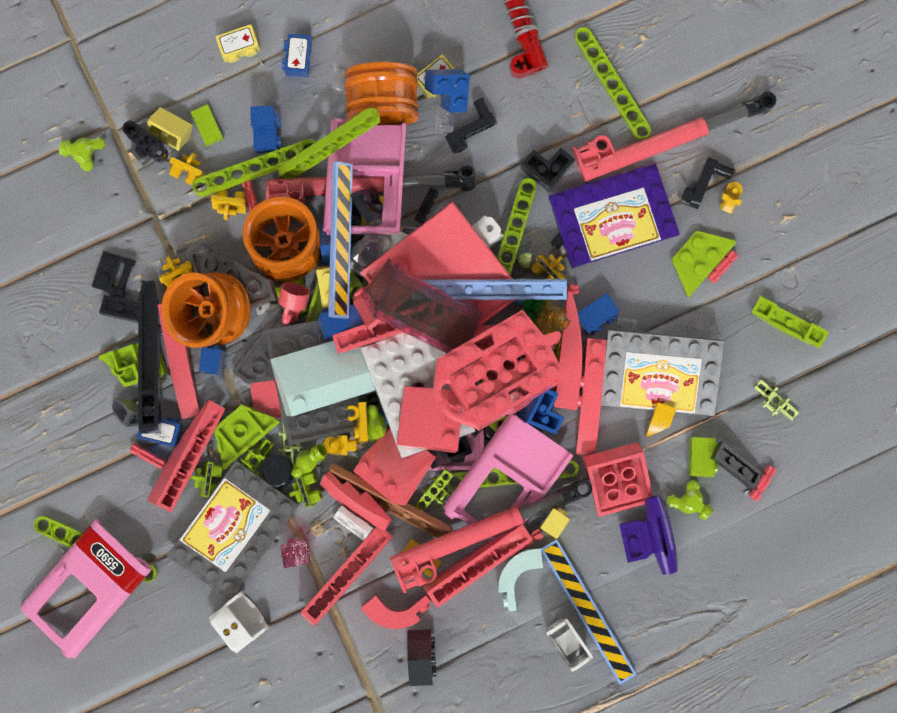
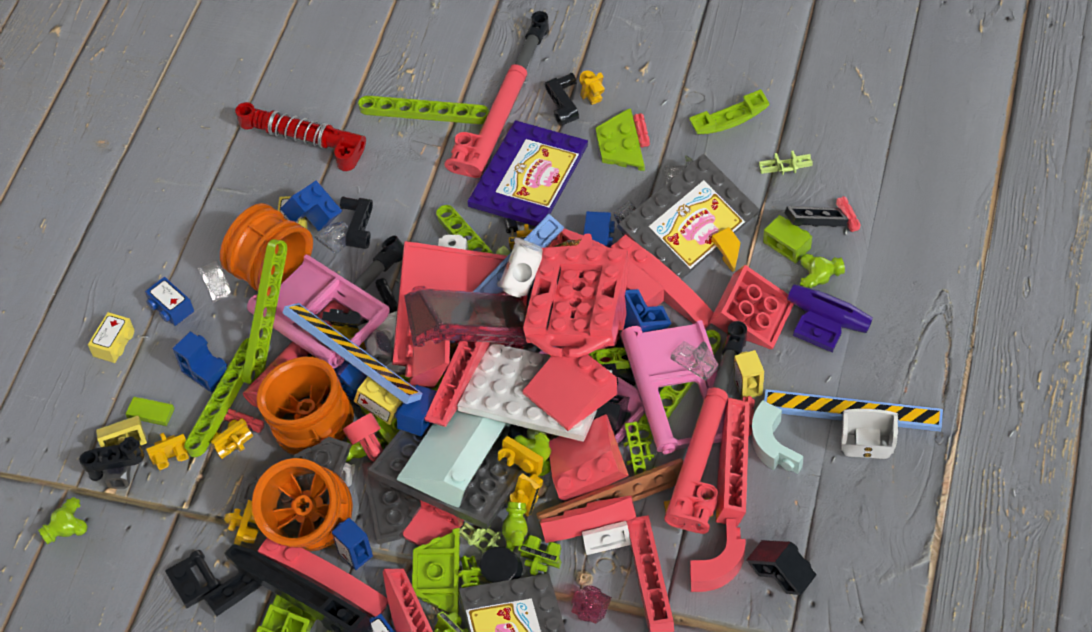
camera: 45 degrees left, 30 degrees down
black brick [520,147,575,192] -> none
none -> white piece [497,237,543,298]
none -> clear slope [670,341,719,381]

